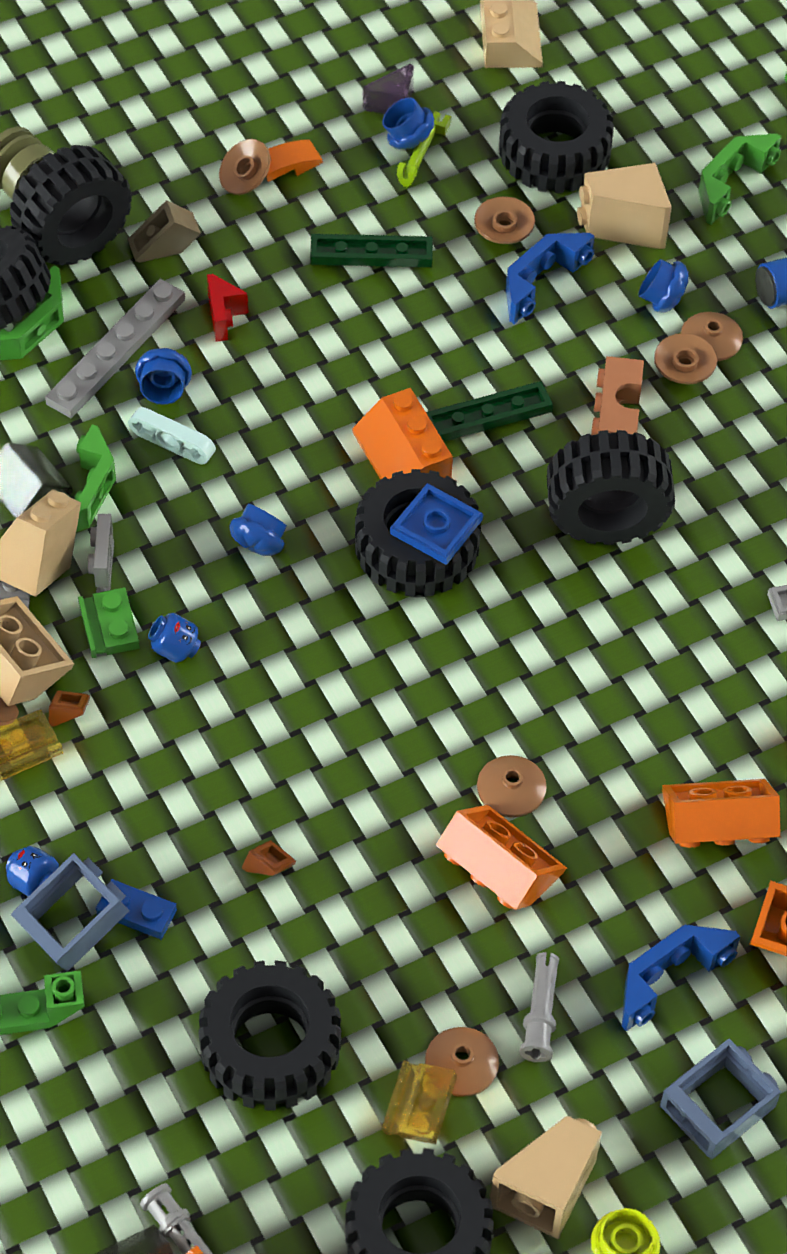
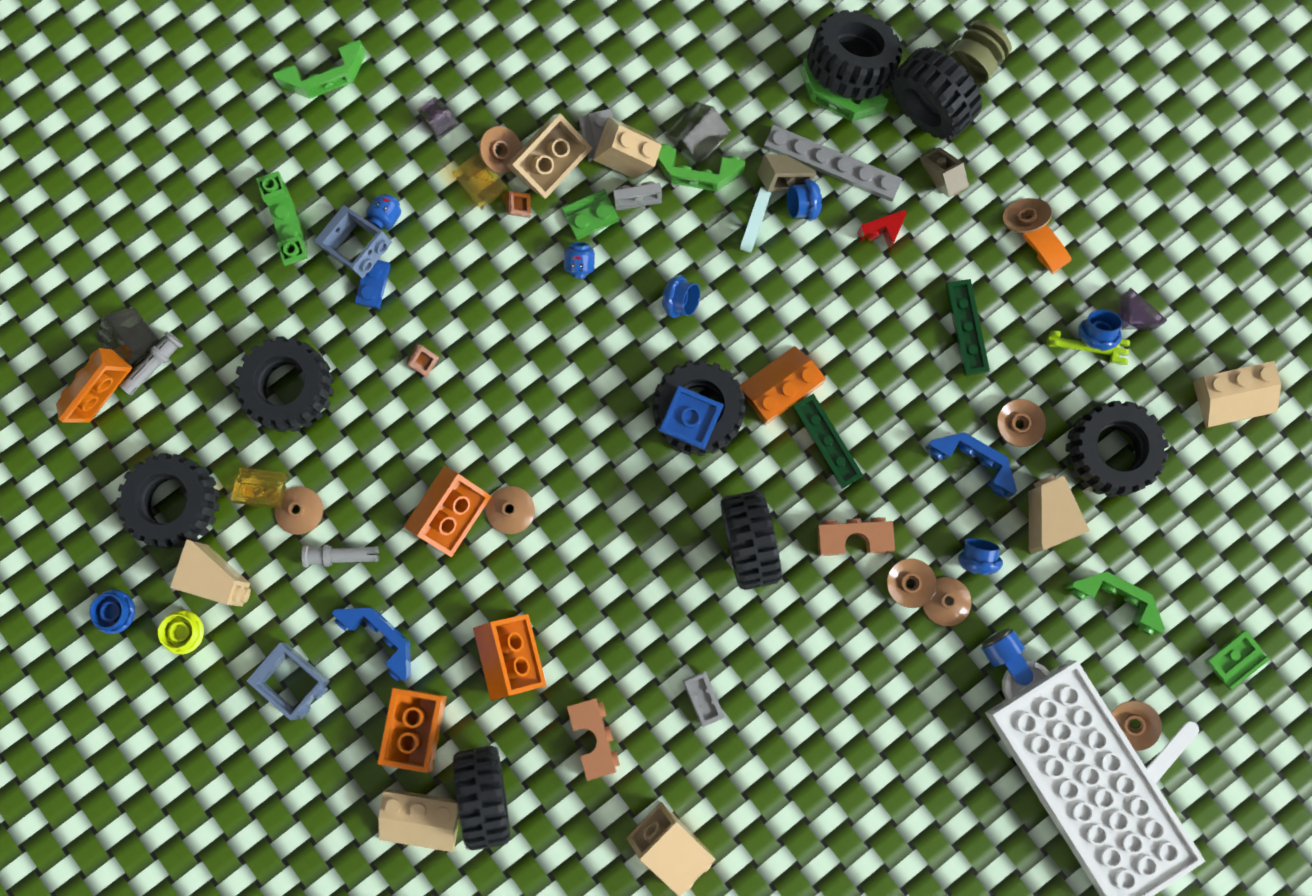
camera: 85 degrees right, 25 degrees up
none -> dark tan slope [757,154,816,192]

